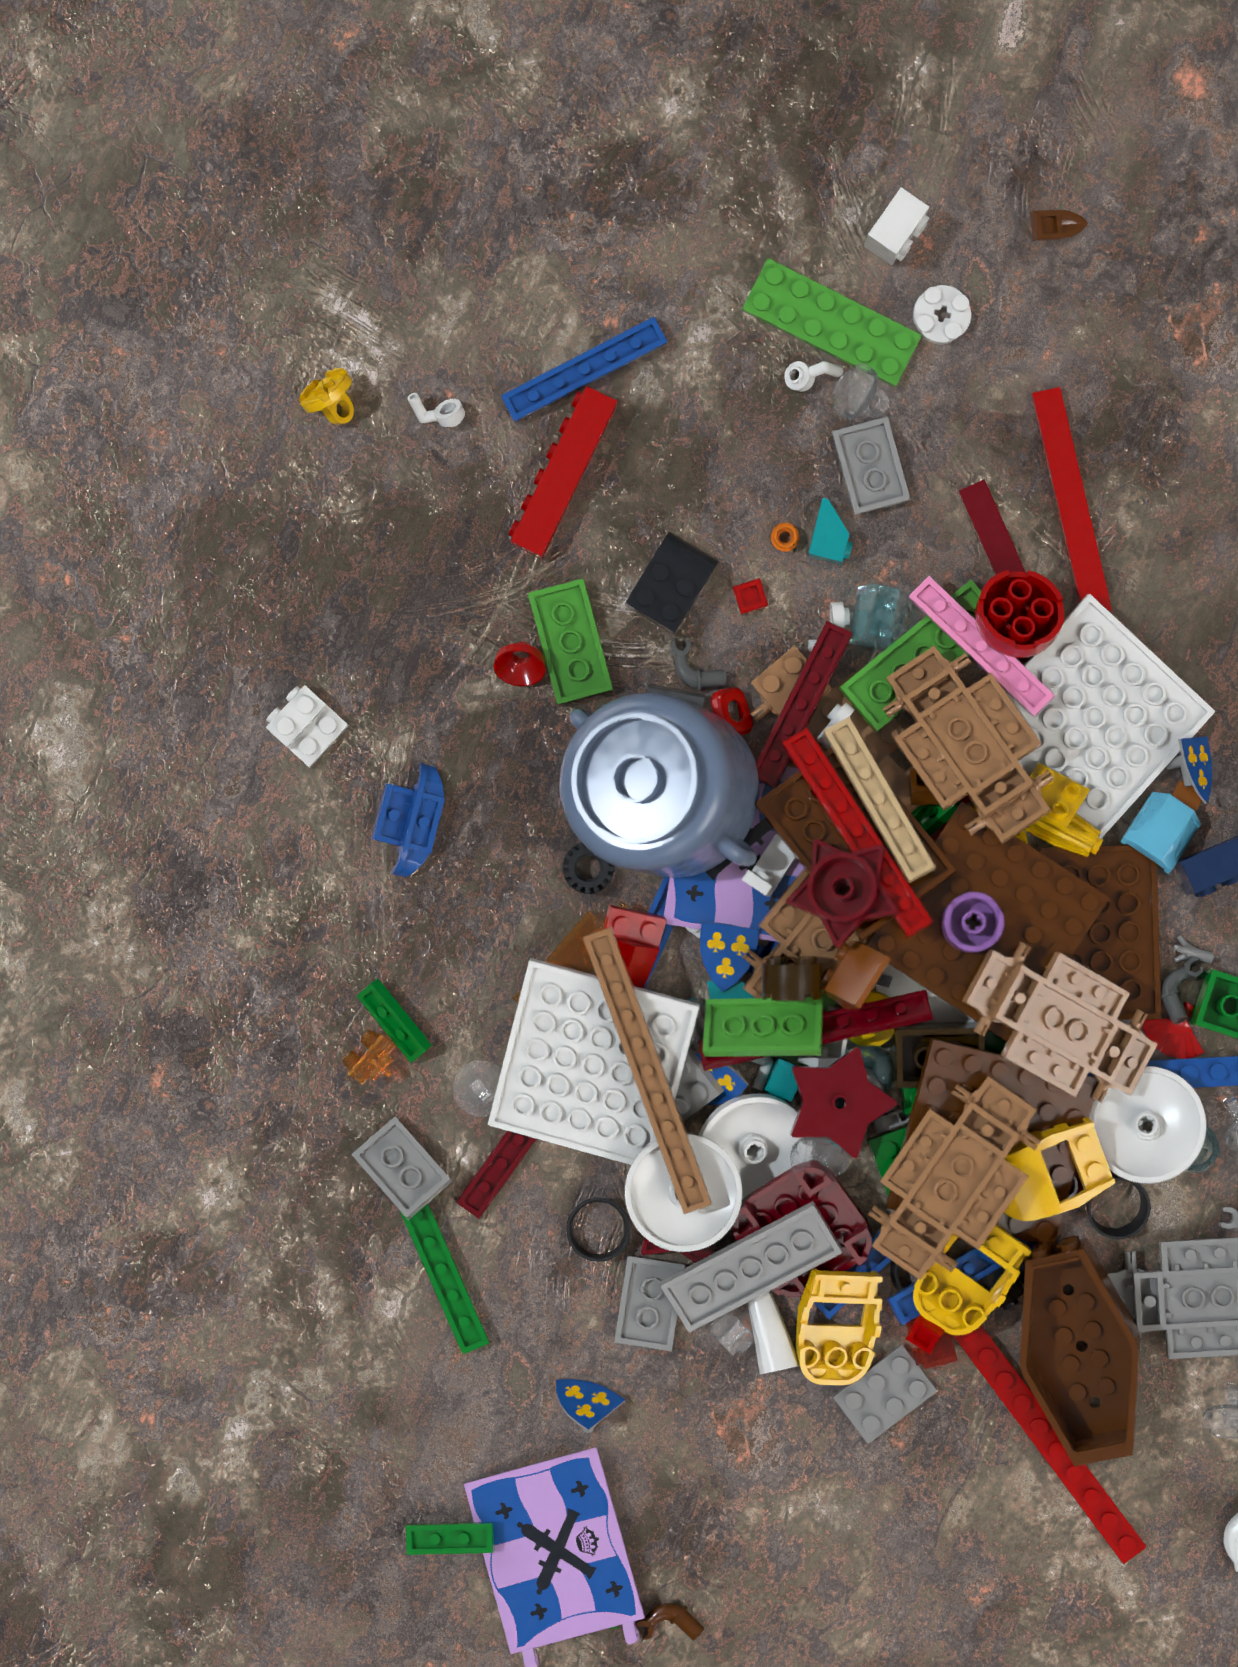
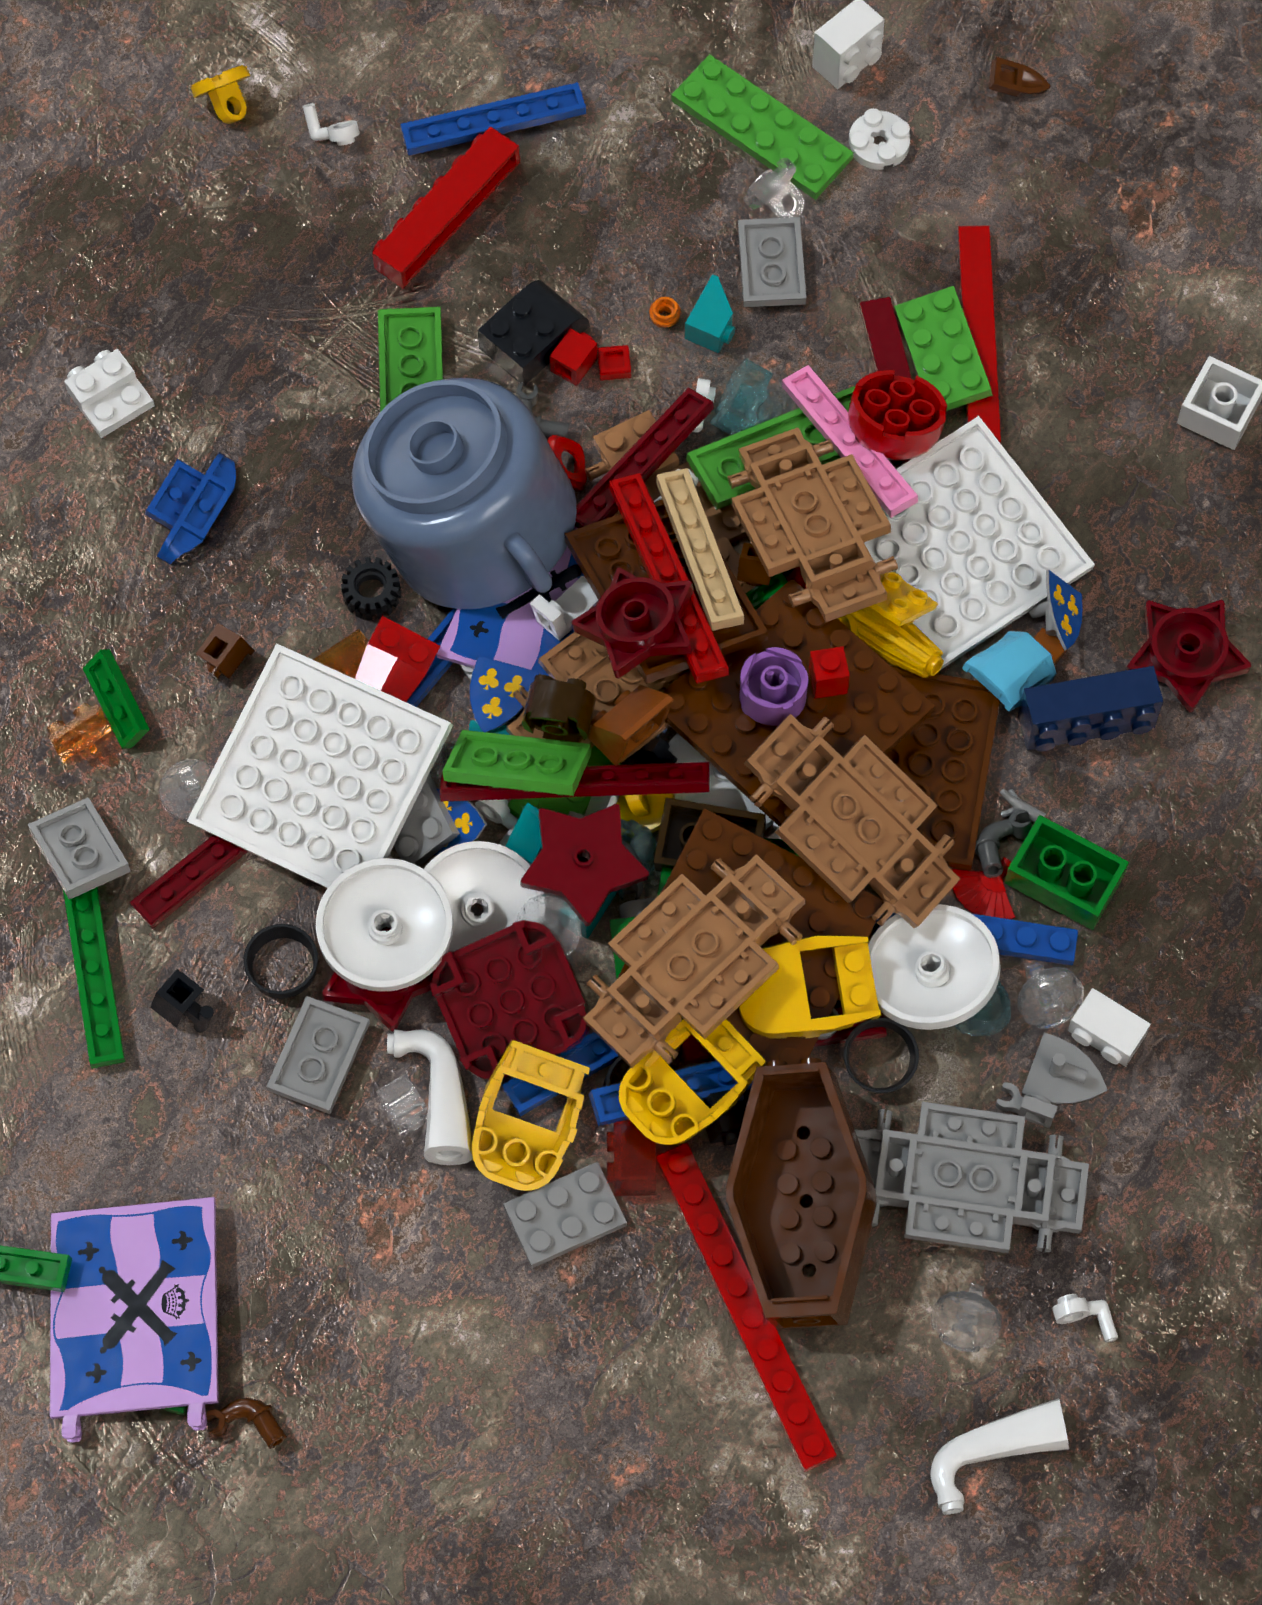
camera: 15 degrees right, 20 degrees down
red piece [493,641,546,687] -> none
blue shield [556,1379,626,1433] -> none
medium nougat plate [583,927,712,1214] -> none
light grey plate [660,1201,842,1333] -> none
white plate [784,361,843,392] -> none
red tile [905,1315,945,1354] -> none
none -> black brick [150,969,214,1033]
none -> reddish brown brick [195,623,255,679]
none -> red brick [550,328,597,386]
none -> red brick [809,646,850,699]
none -> bright green plate [894,286,993,411]

